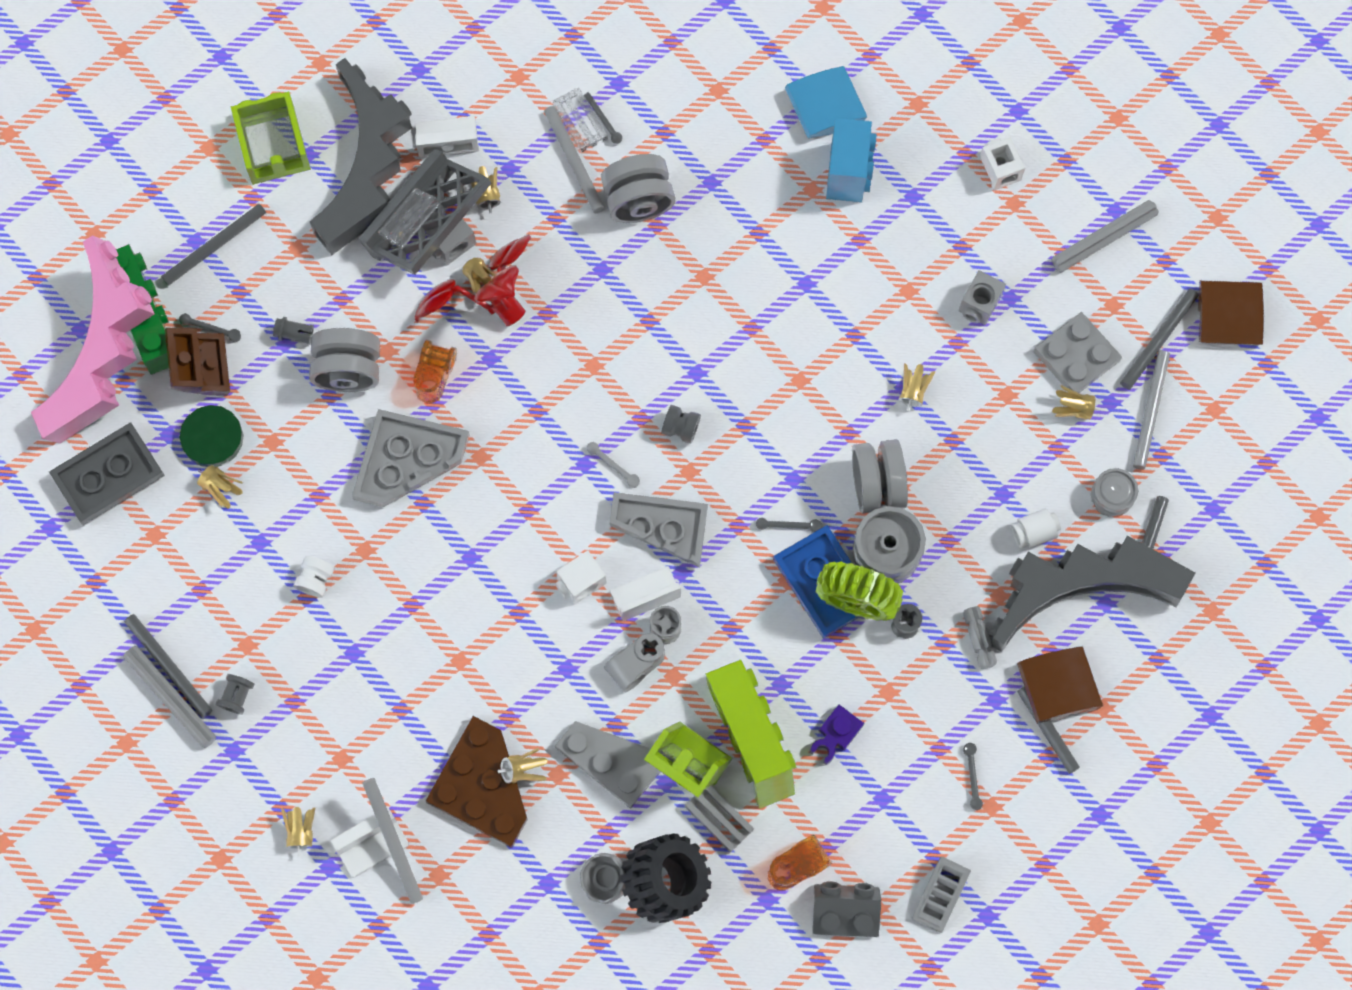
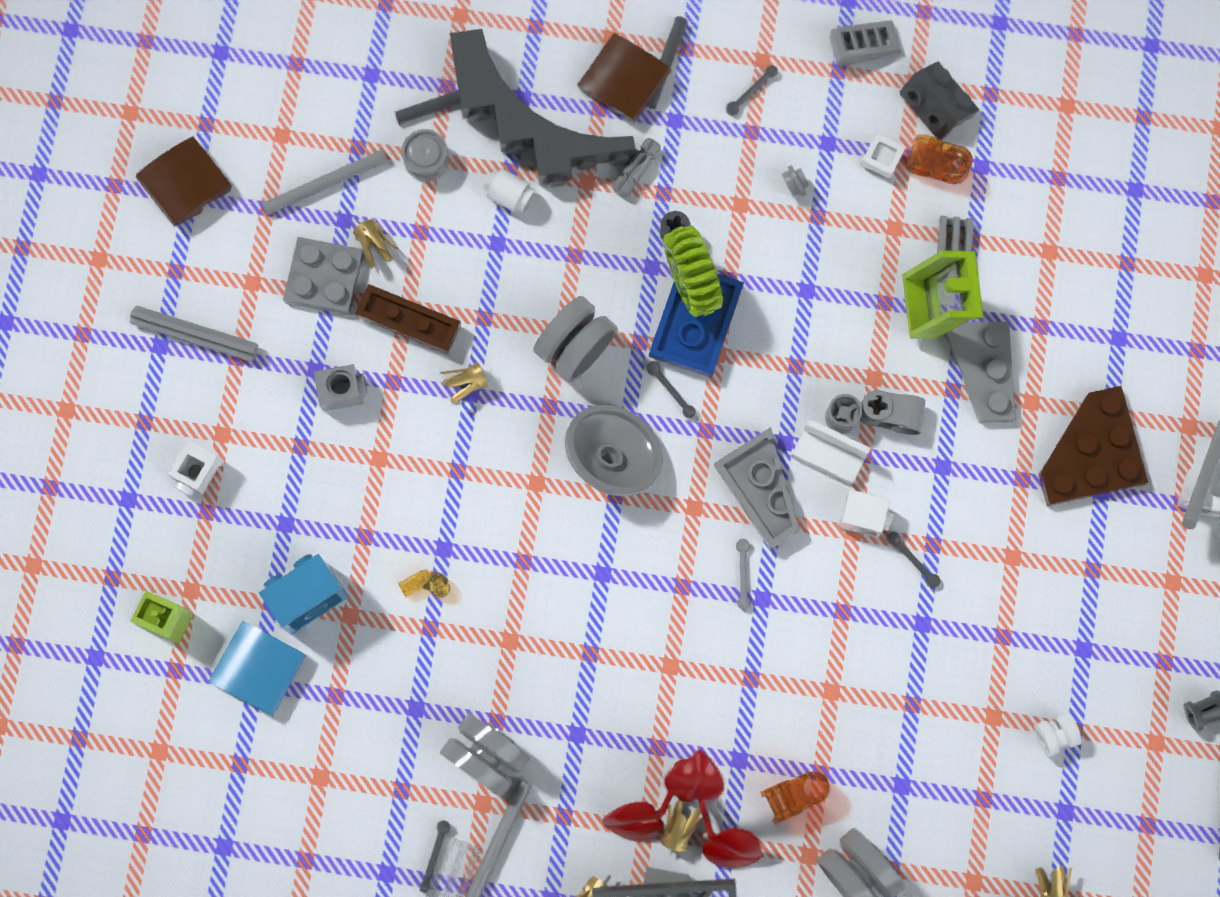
camera: 130 degrees left, 5 degrees up
light grey plate [352,409,470,507] -> none
pearl gold piece [498,748,548,783] -> none
light grey hair [580,853,625,904] -> none
black tyre [620,833,712,923] -> none
dark grey wheel [661,404,701,444] -> none
lime wedge [705,659,797,809] -> none
dark purple plate [810,704,865,765] -> none
light grey wheel [852,506,926,583] -> none
dark grey bar [1120,289,1199,390] -> none
none -> lime slope [130,591,194,644]
none -> reddish brown plate [355,284,461,354]
none -> clear yellow arm [398,569,451,598]
none -> light grey dish [565,405,663,496]
none -> light grey plate [782,165,809,198]
none -> white plate [861,133,906,179]
none -> dark grey hinge [887,531,941,588]

